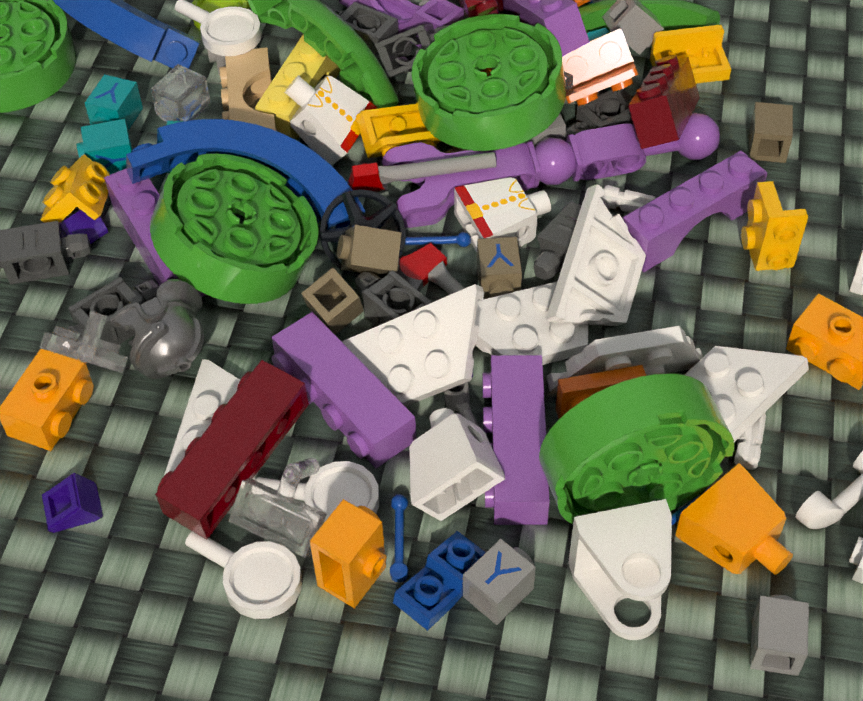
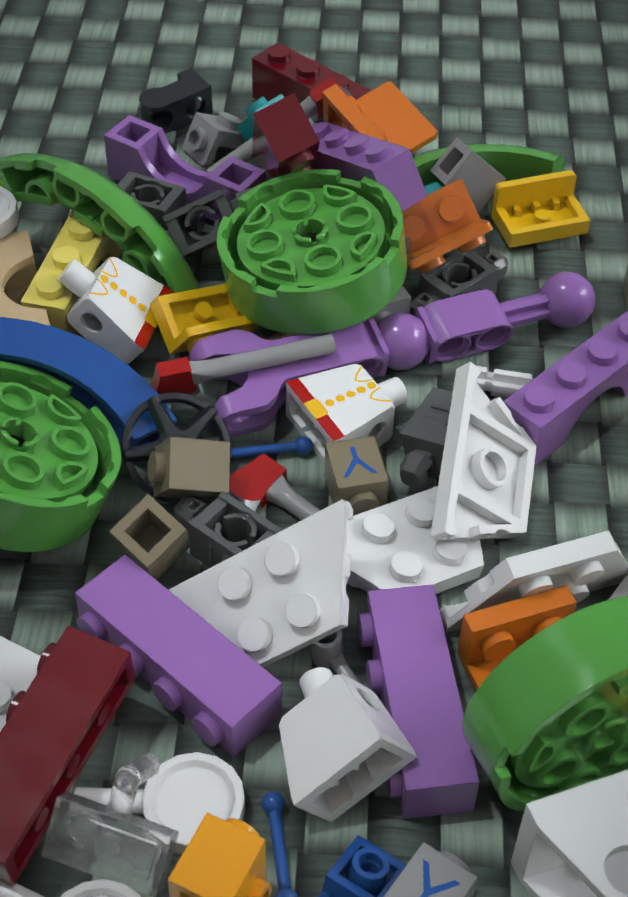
camera: 10 degrees left, 5 degrees down
dark red brick [628,55,700,149] -> none

